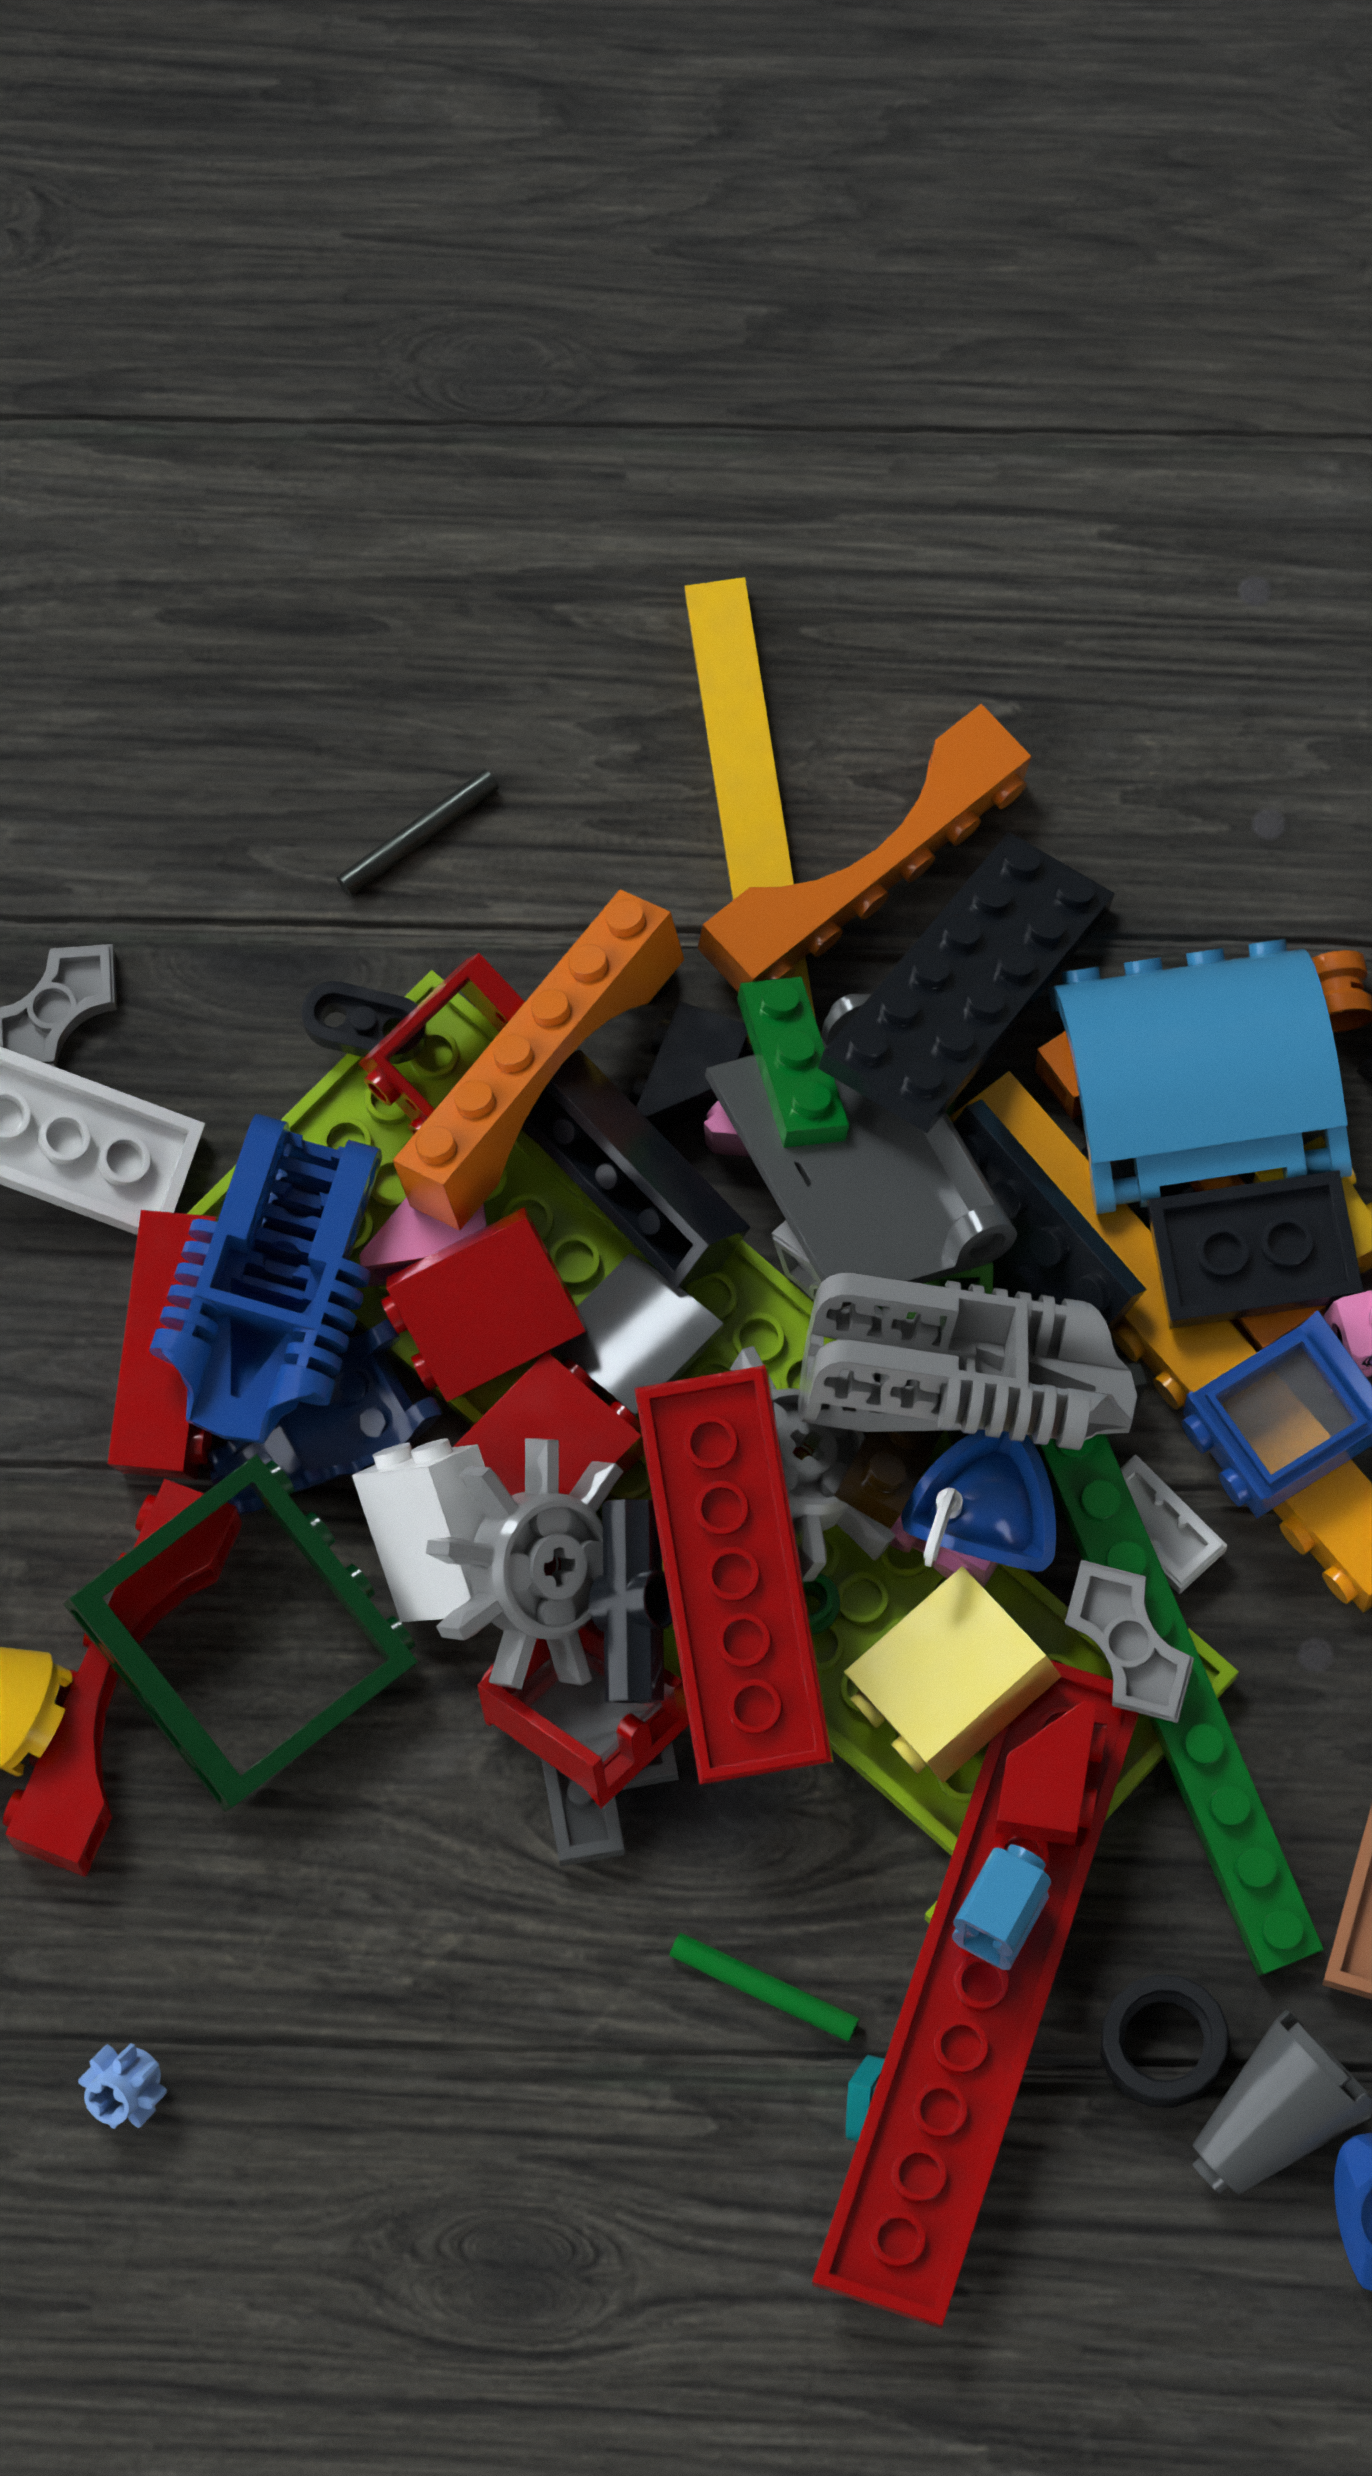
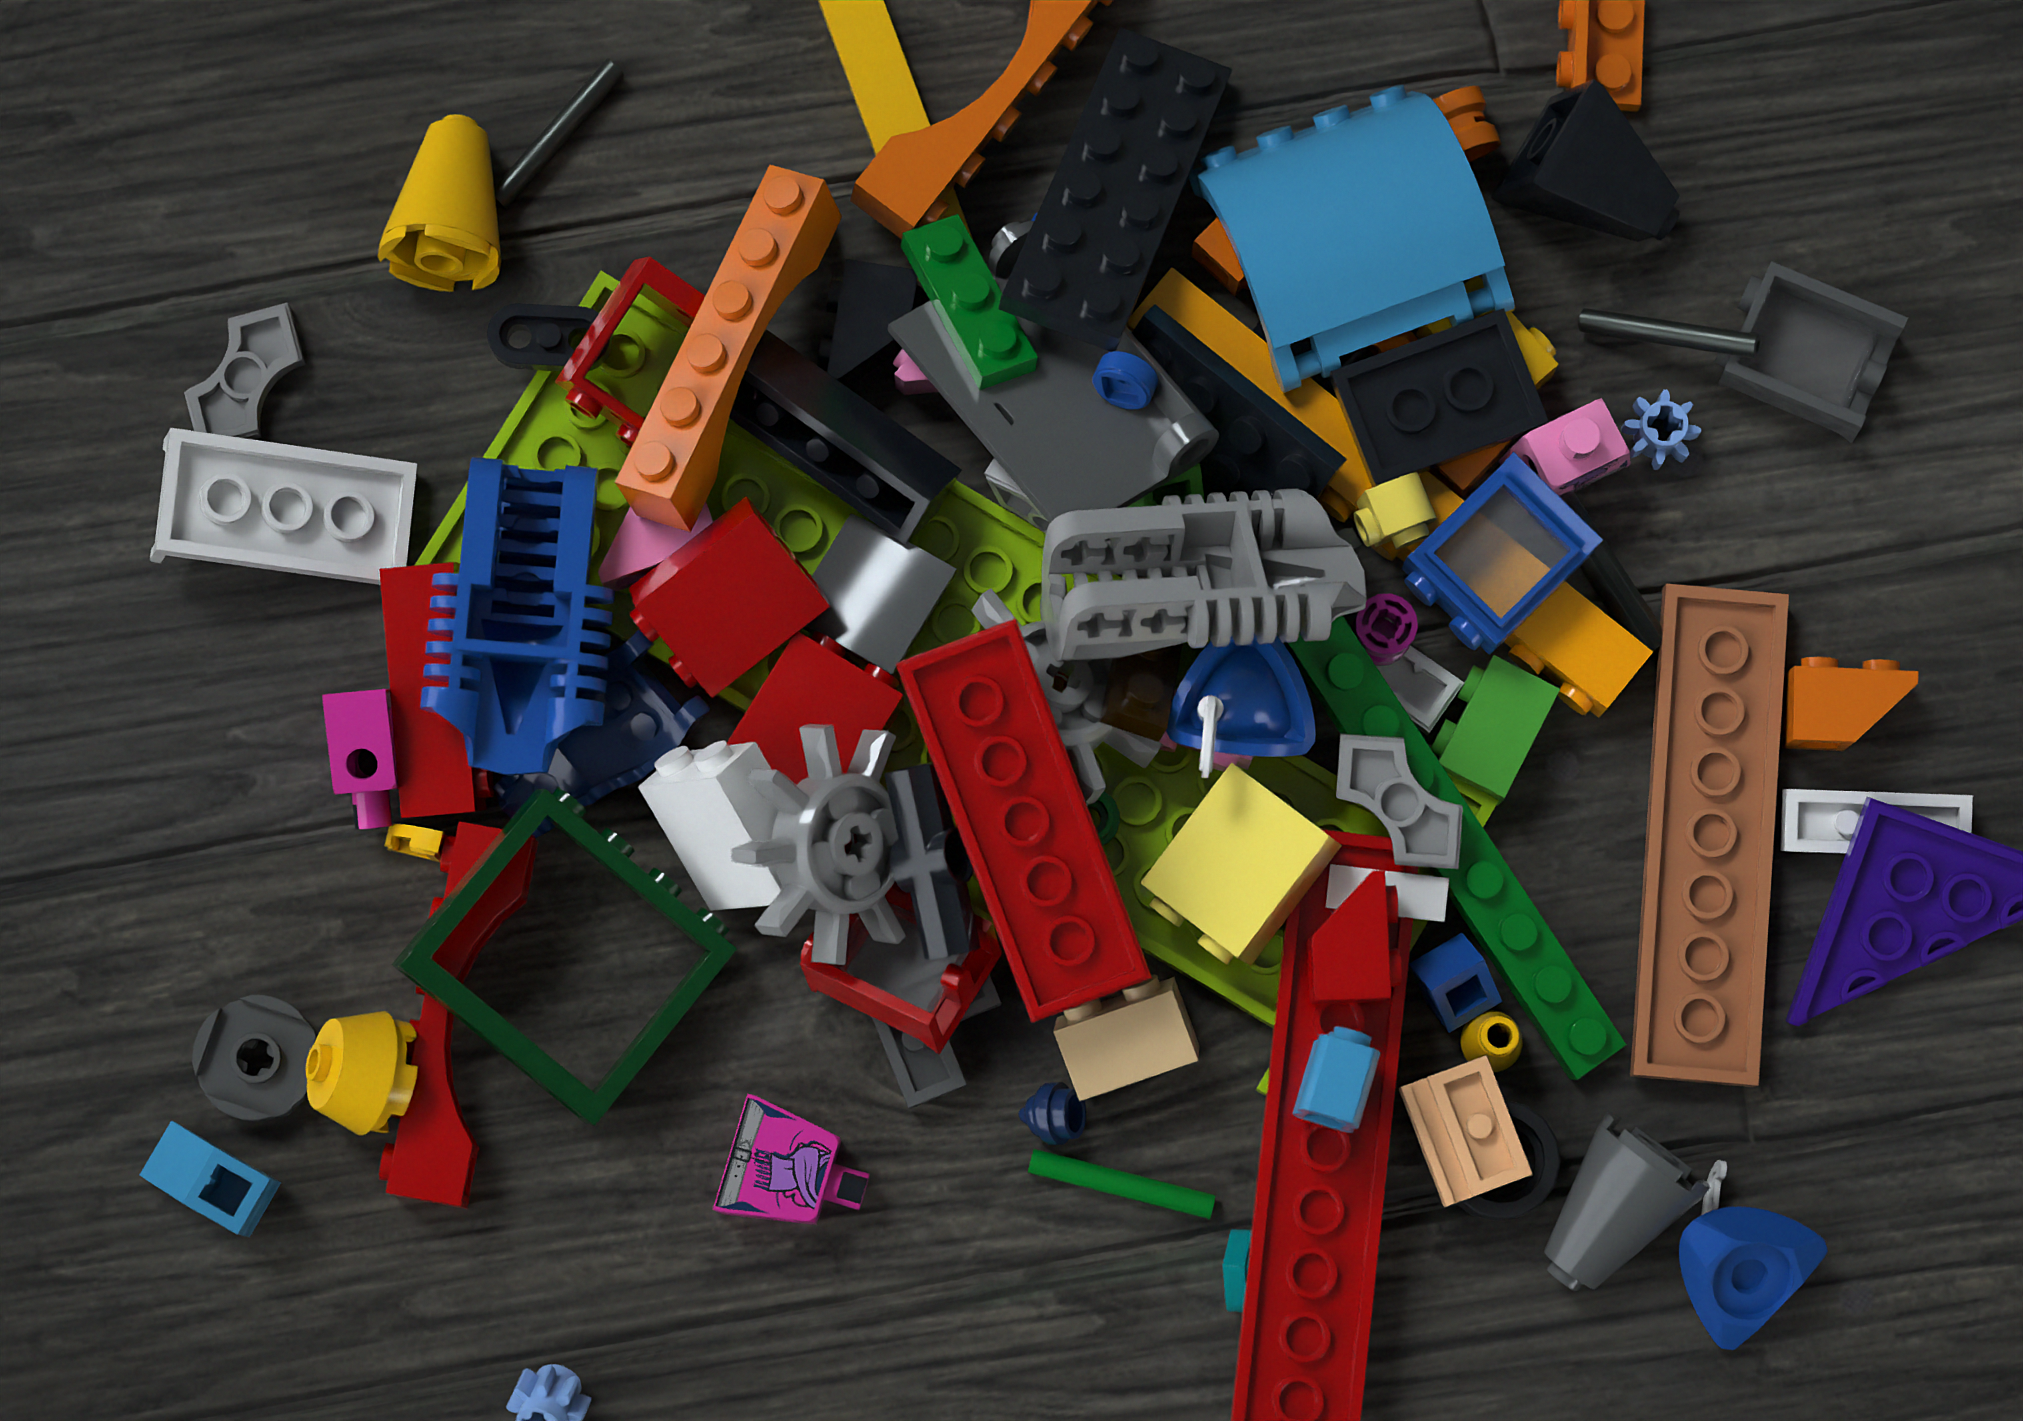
camera: 20 degrees left, 10 degrees up
none -> dark pink torso [322,689,399,829]
none -> yellow cone [377,114,502,292]
none -> yellow tile [384,824,446,862]
none -> torso [713,1094,870,1225]
none -> dark blue plate [1018,1082,1086,1145]
none -> tan brick [1054,975,1200,1101]
none -> blue tile [1092,351,1158,409]
none -> white sticker [1326,864,1449,922]
none -> magenta wheel [1351,593,1418,666]
none -> light yellow plate [1354,472,1437,550]
none -> light nougat plate [1399,1055,1532,1207]
none -> blue plate [1409,933,1502,1033]
none -> bright green brick [1431,655,1560,806]
none -> yellow cone [1460,1010,1523,1072]

